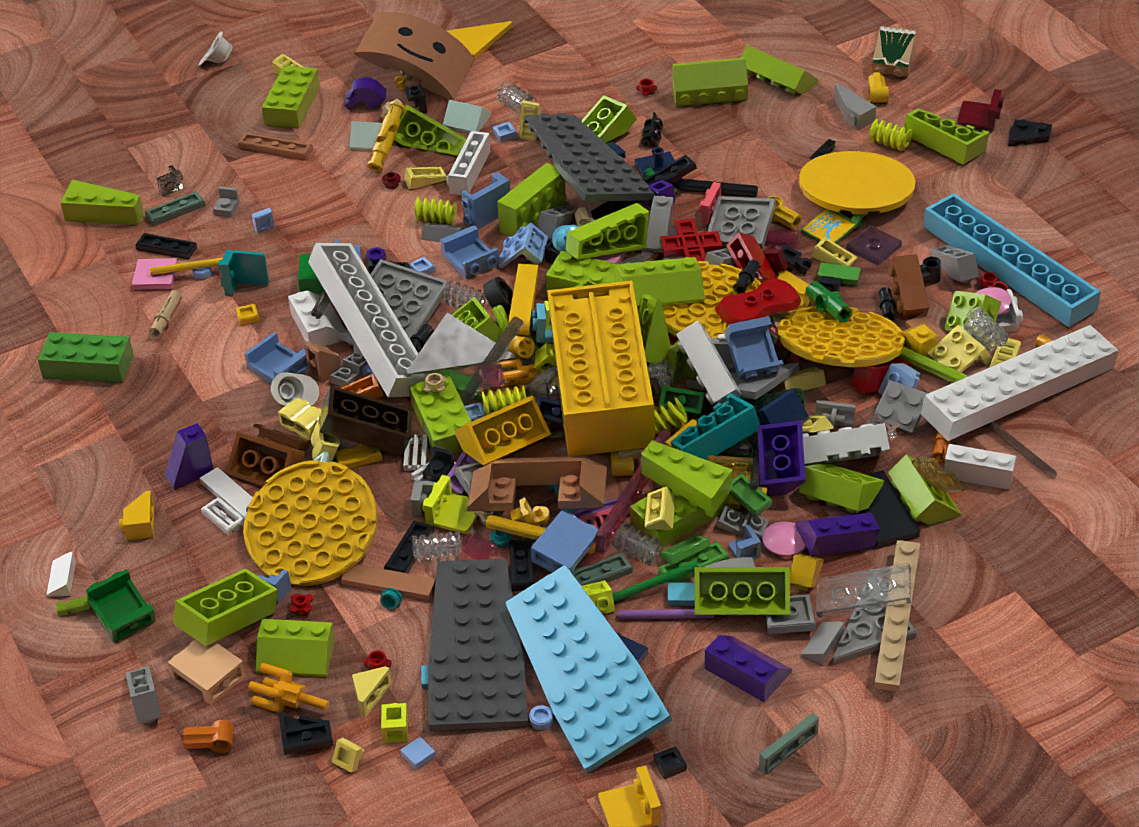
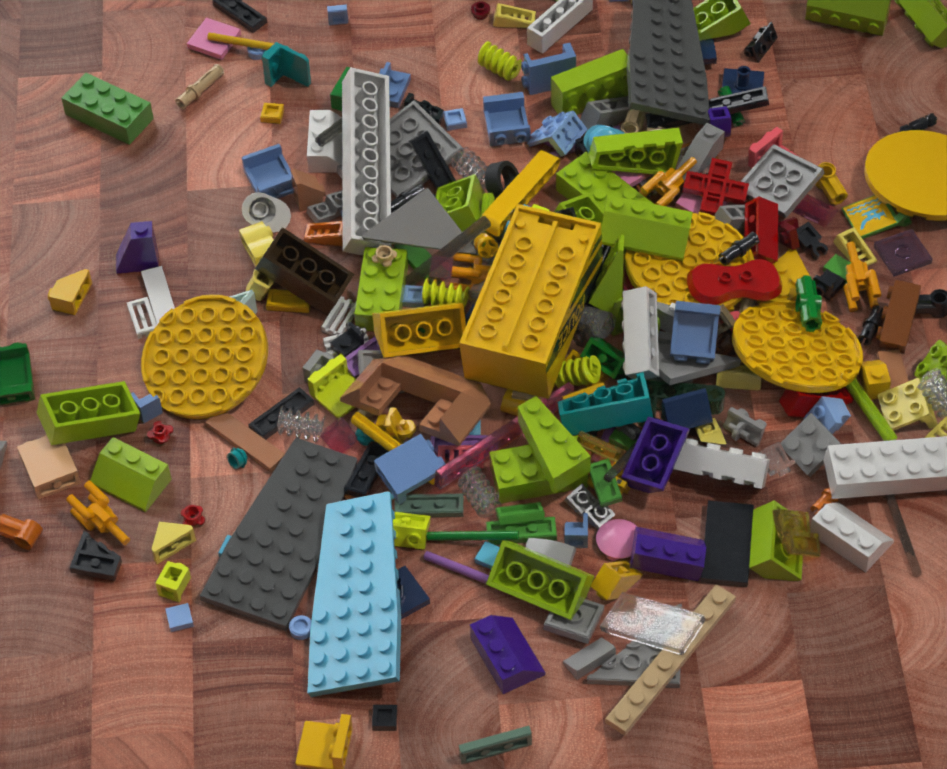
camera: 25 degrees right, 10 degrees up
dark orange slope [225,432,305,486] -> none
reddish brown plate [253,424,310,450] -> none
light yellow tile [332,738,364,773] -> none
dark purple tile [366,247,386,265] -> none
light grey slope [421,222,465,242] -> none
light yellow slope [644,487,675,530] -> none
black axle [672,178,758,197] -> none
lime slope [799,463,884,513] -> none
none -> black tile [409,130,456,190]
none -> light orange plant [639,157,697,206]
none -> light orange plant [844,242,882,312]

